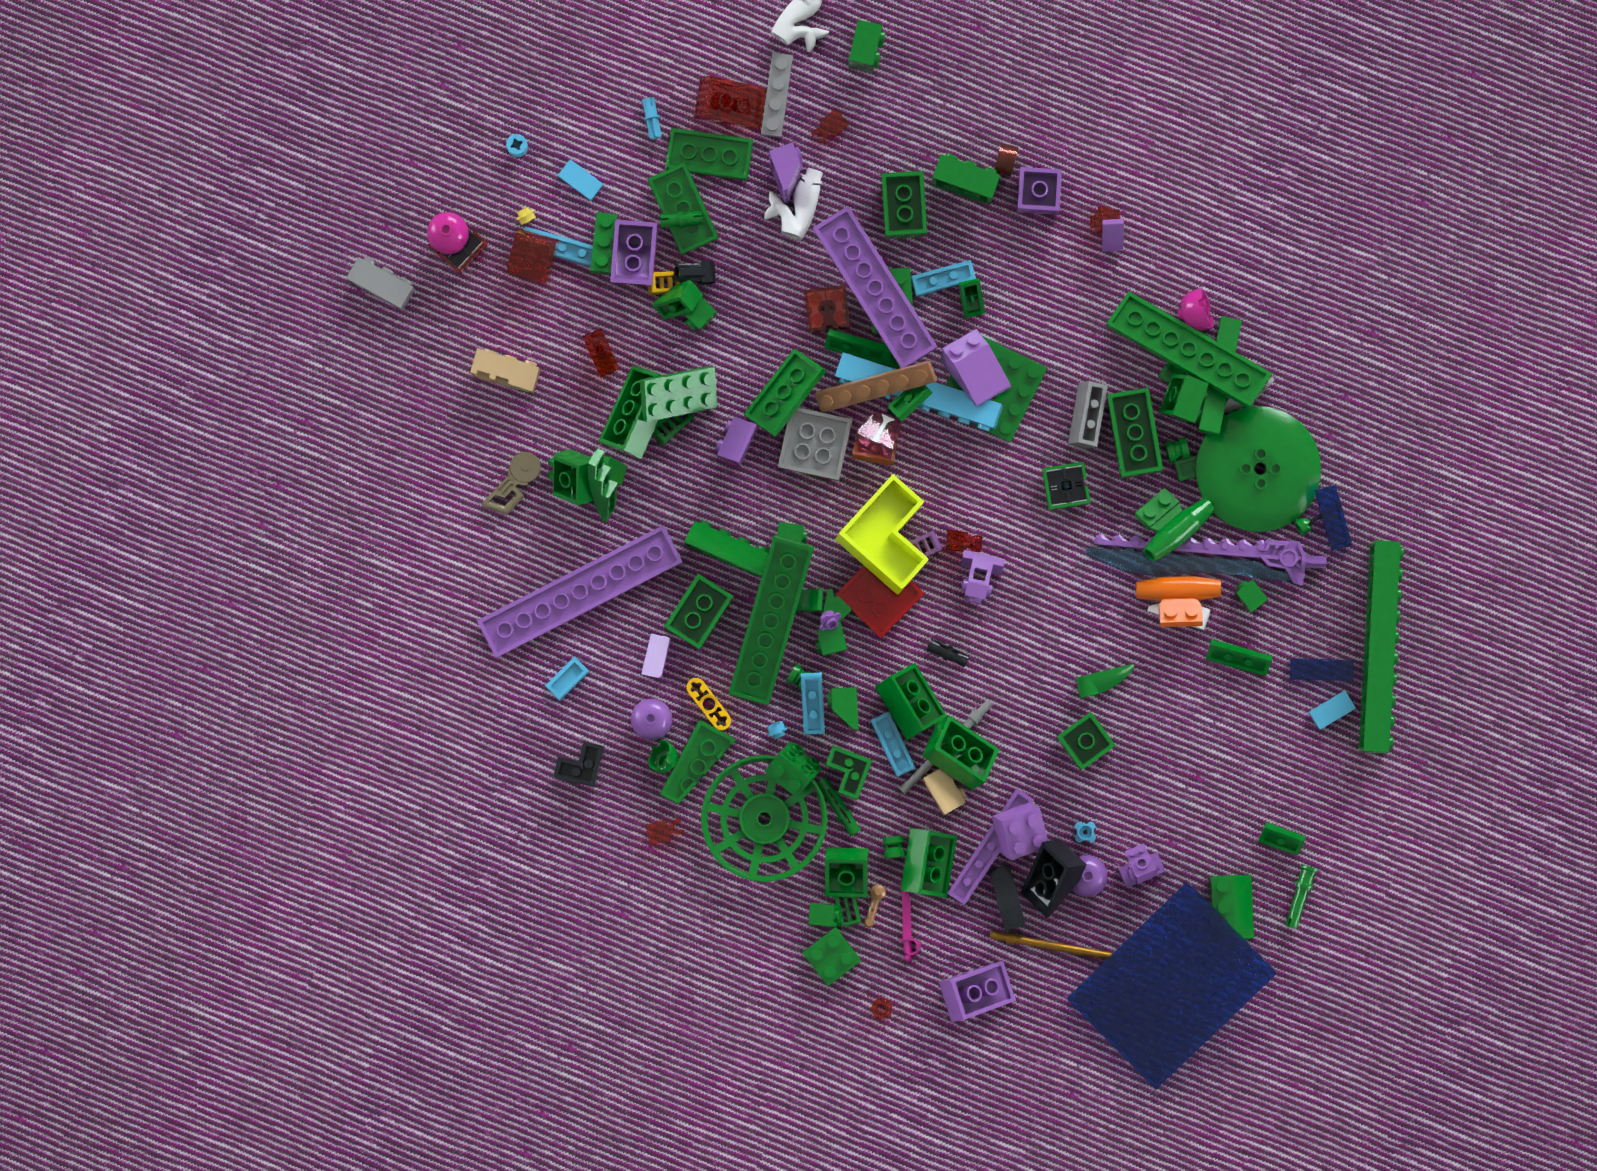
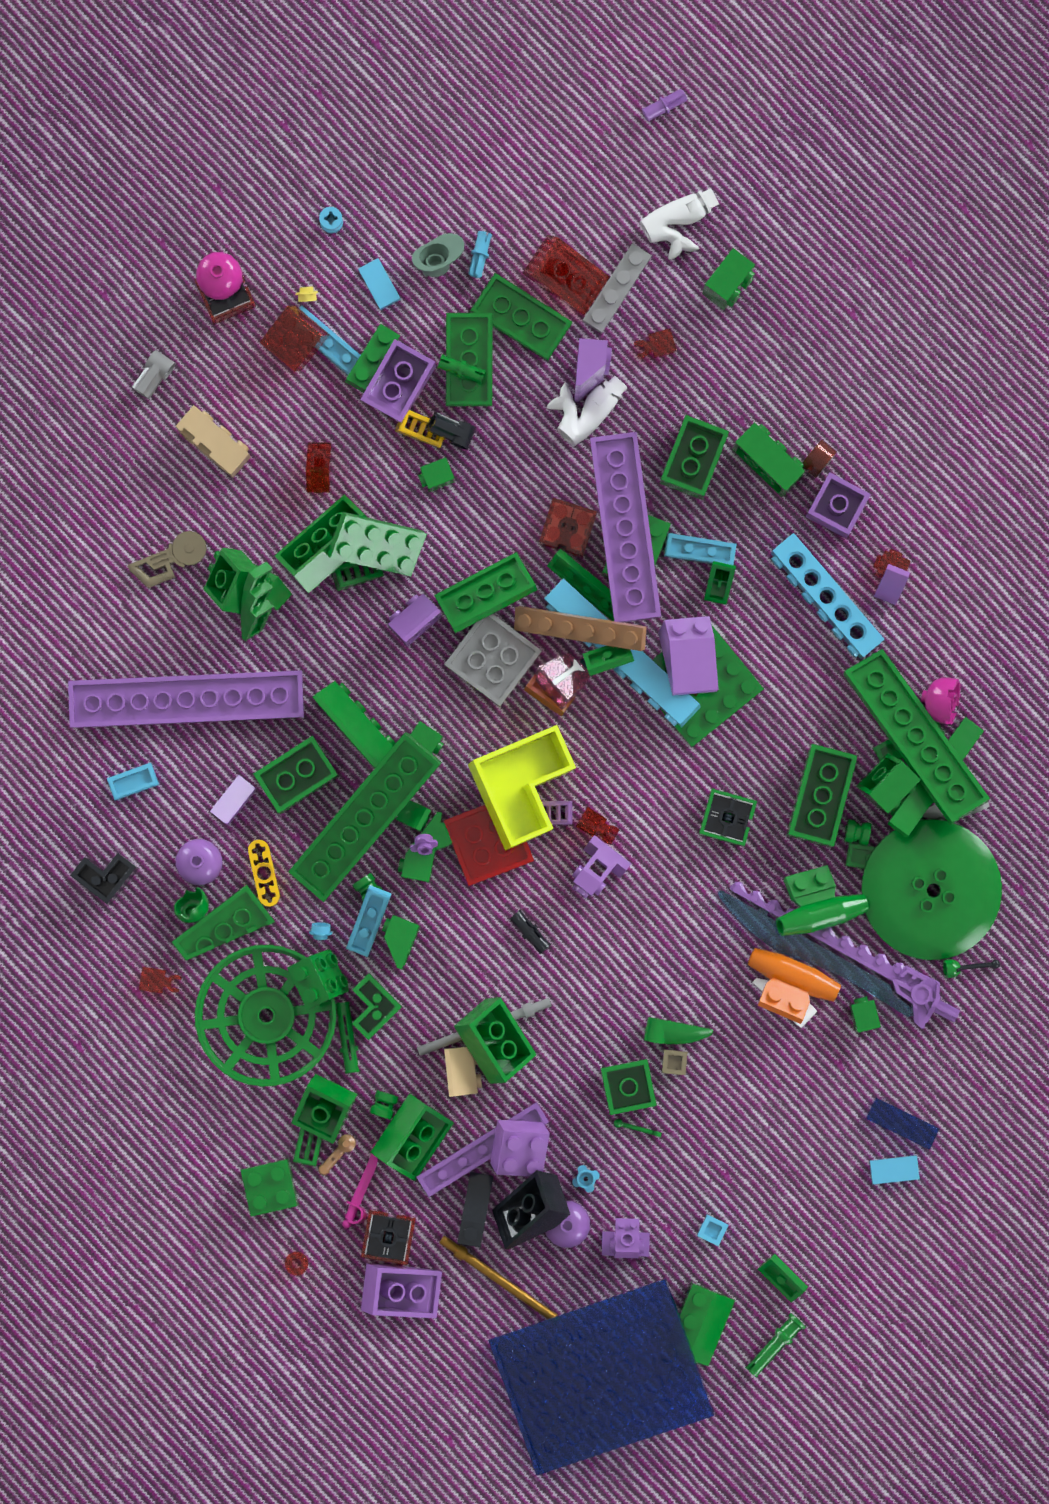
camera: 15 degrees right, 0 degrees up
light grey brick [346,256,415,311] -> none
green slope [652,280,703,320] -> none
green brick [808,903,843,927] -> none
medium azure tile [870,711,916,777] -> none
green slope [875,663,947,740] -> none
light grey brick [1068,381,1108,449] -> none
green plate [1205,639,1272,676] -> none
clear blue tile [1314,484,1352,551] -> none
green brick [1358,540,1404,754] -> none
none -> light grey piece [132,350,176,399]
none -> black piece [361,1209,416,1265]
none -> sand green piece [412,233,465,277]
none -> green hinge [613,1119,662,1137]
none -> dark tan plate [662,1049,688,1075]
none -> medium azure plate [697,1214,728,1246]
none -> medium azure brick [771,533,884,659]

